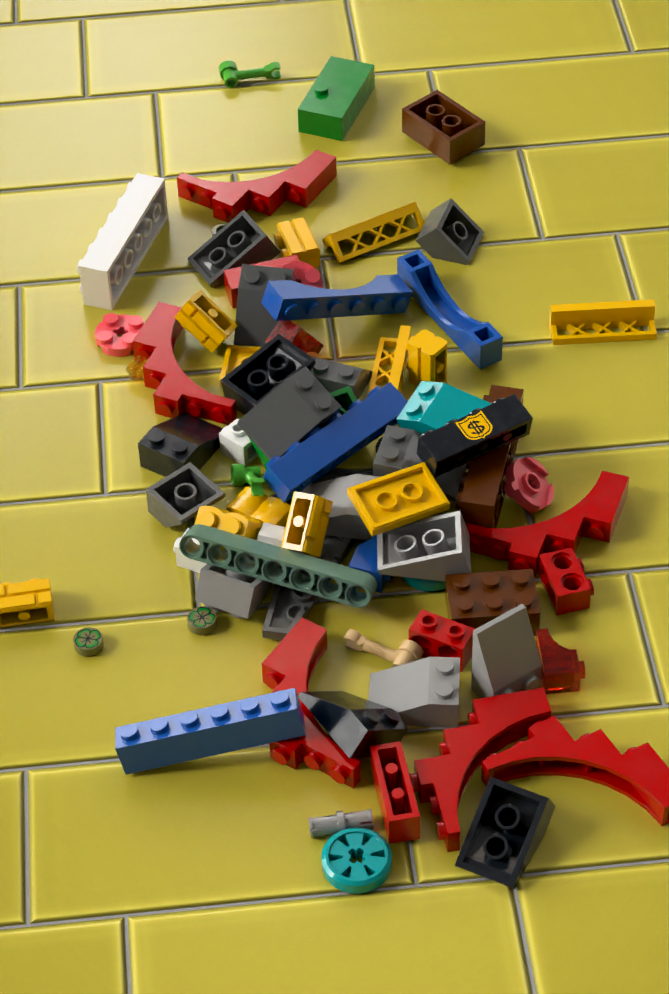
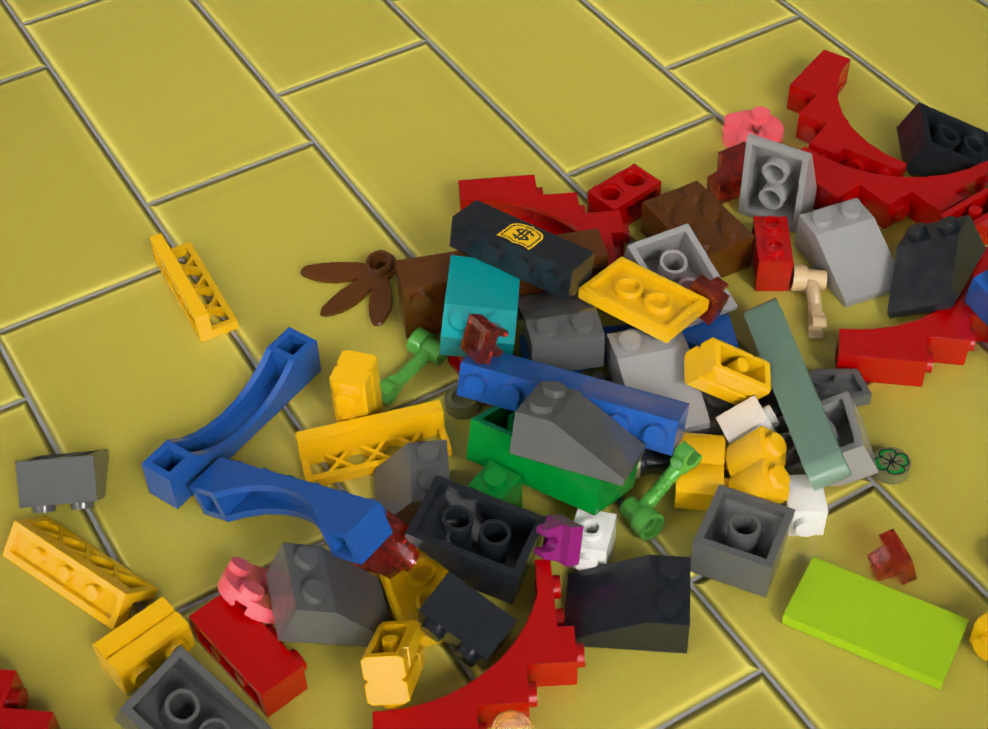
camera: 115 degrees left, 0 degrees up
none -> reddish brown plant [300,250,396,326]
none -> black brick [417,571,516,670]
none -> clear red tile [460,314,508,364]
none -> magenta tile [534,514,584,566]
none -> clear red tile [689,274,730,326]
none -> coral plate [722,106,784,154]
none -> lime tile [781,556,969,690]
none -> clear red tile [867,528,917,586]

